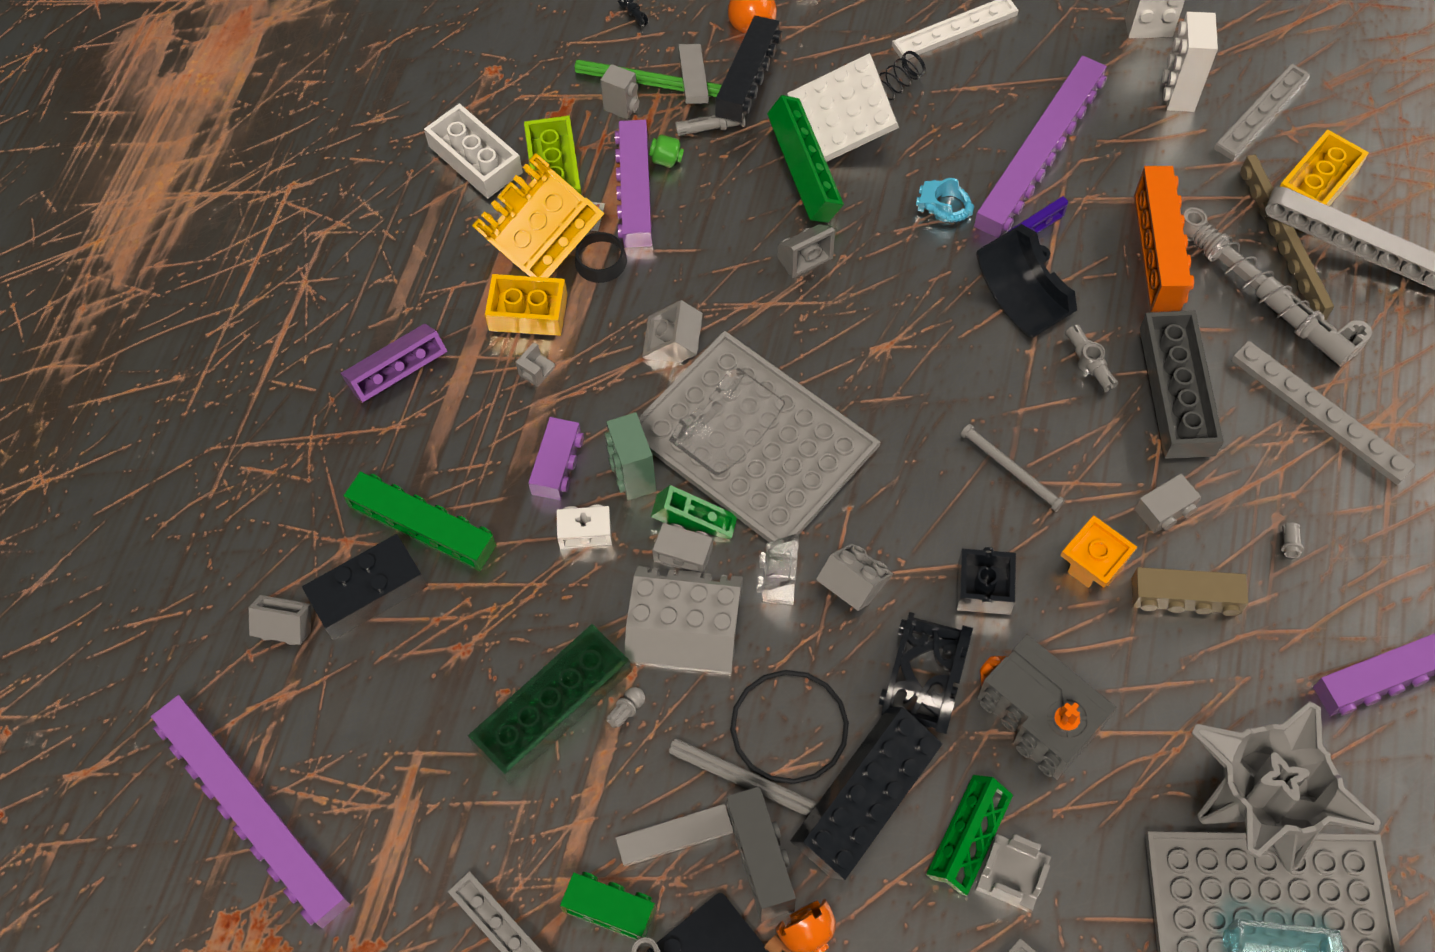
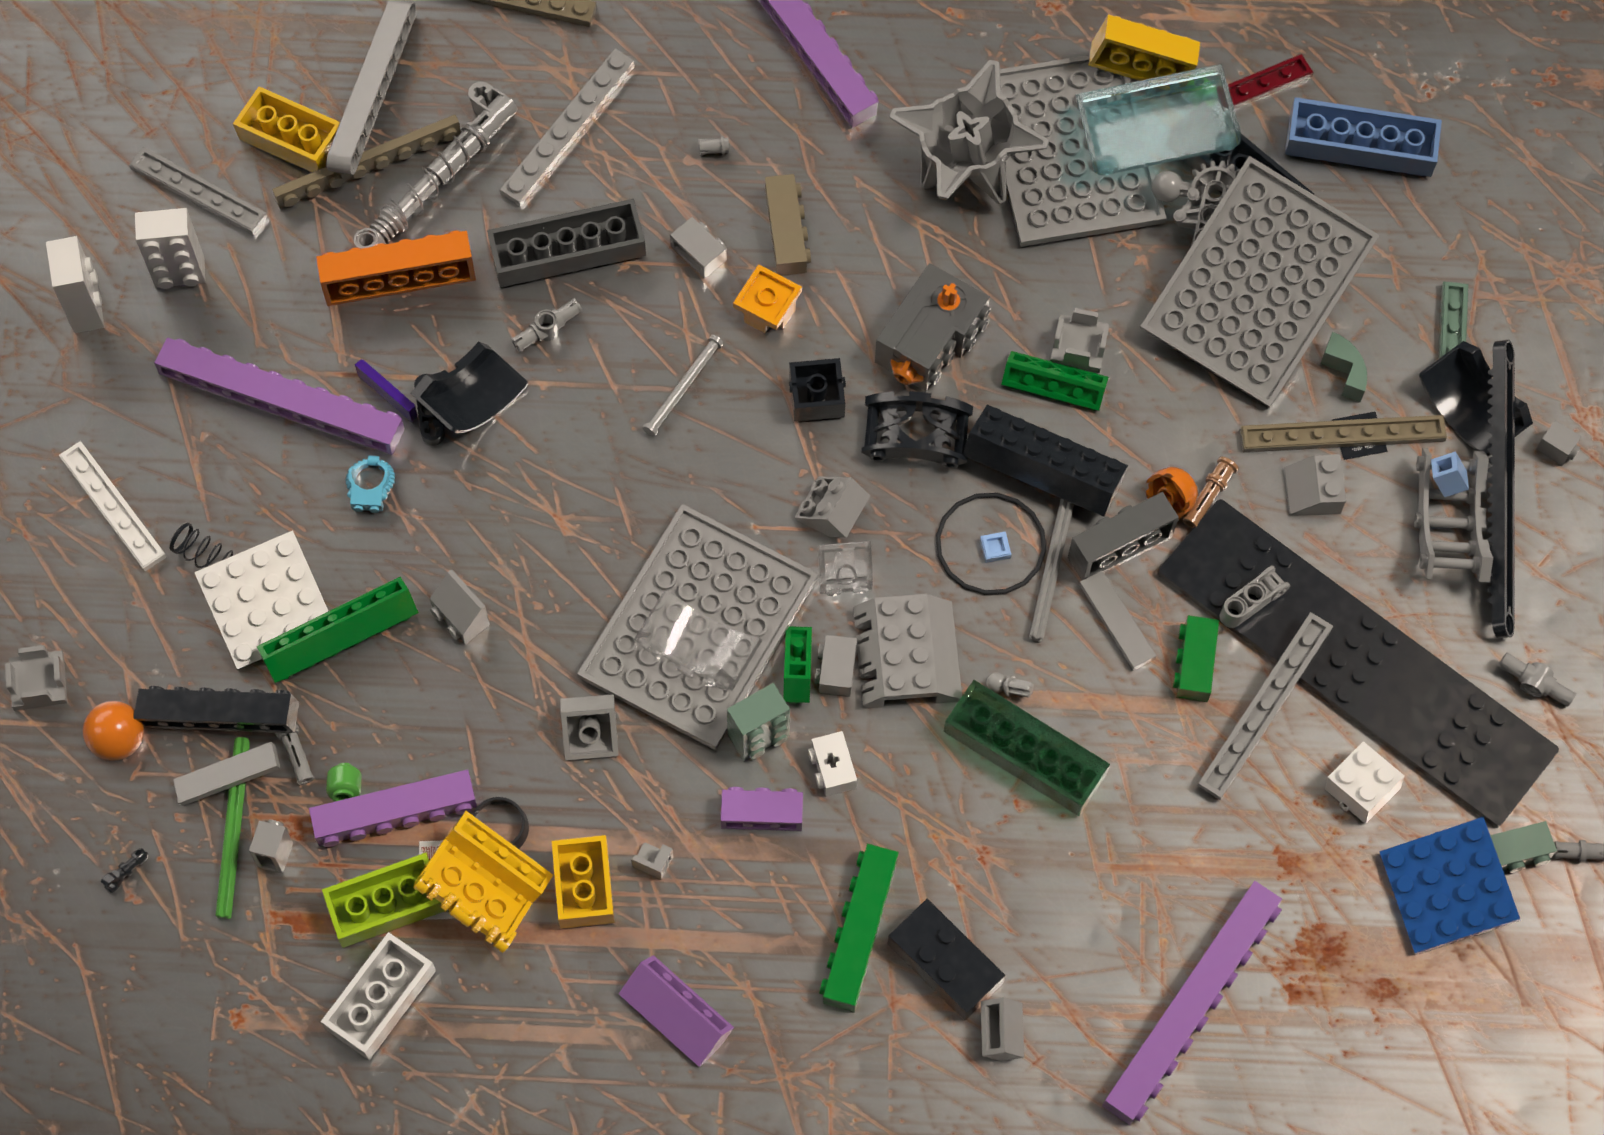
camera: 105 degrees left, 5 degrees up
none -> light blue tile [980,531,1011,563]

